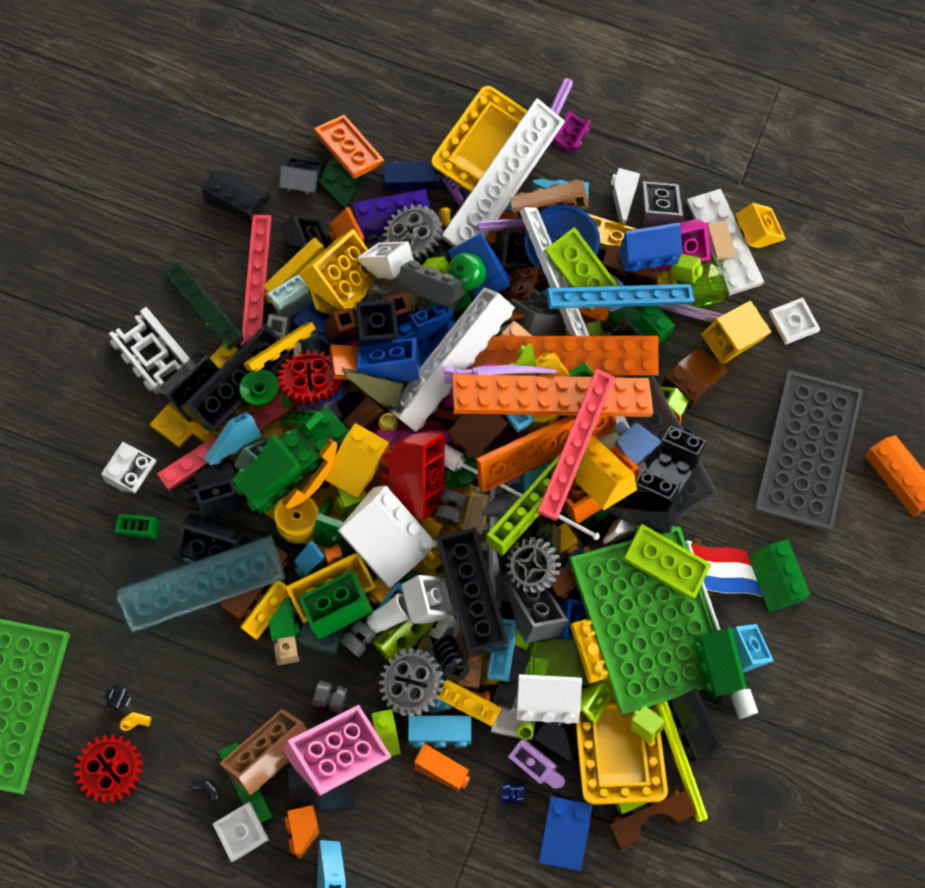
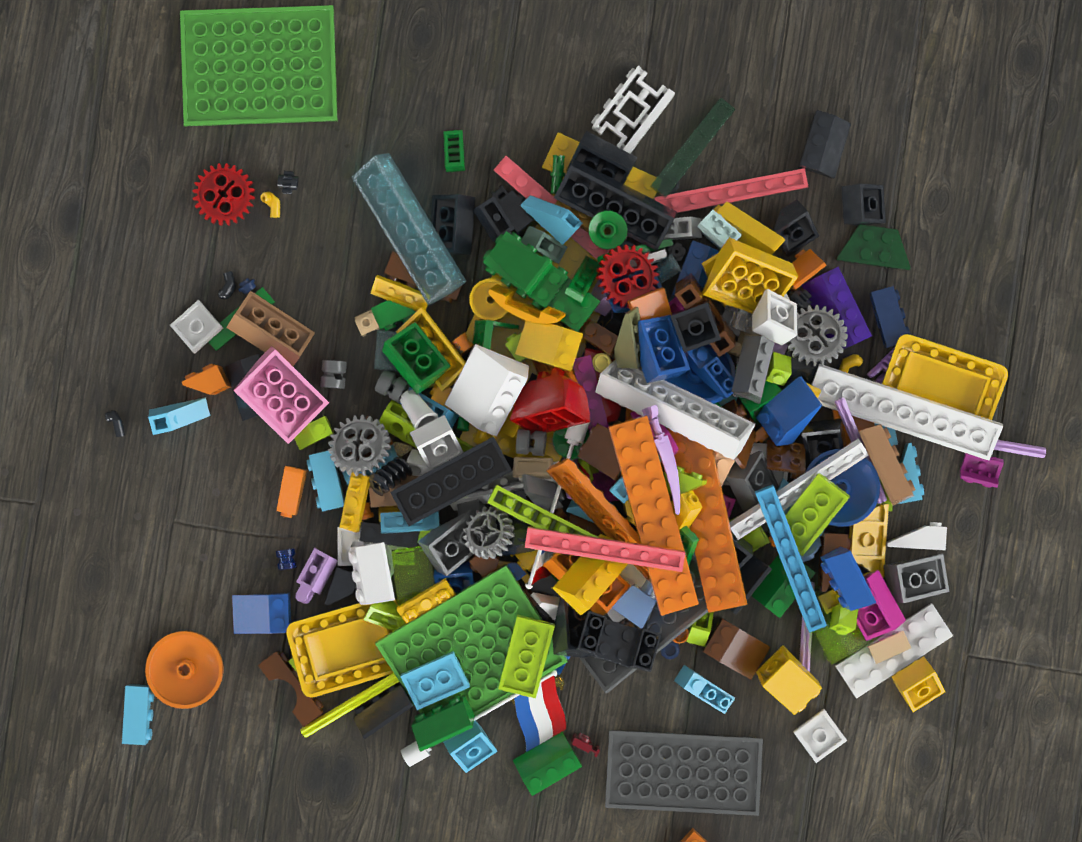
camera: 80 degrees right, 20 degrees up
white slope [101,442,156,493] -> none
yellow plate [243,322,316,372] -> none
dark azure slope [294,541,327,578] -> none
orange tile [314,115,384,179] -> none
green cylinder [447,253,487,292] -> none
lime hinge [517,721,534,740] -> none
lime brick [630,706,665,744] -> none
none -> dark blue plate [238,278,256,295]
none -> medium azure plate [400,651,470,710]
none -> green pin [550,155,565,194]
none -> dark red plate [571,732,600,757]
none -> medium azure slope [674,665,735,714]

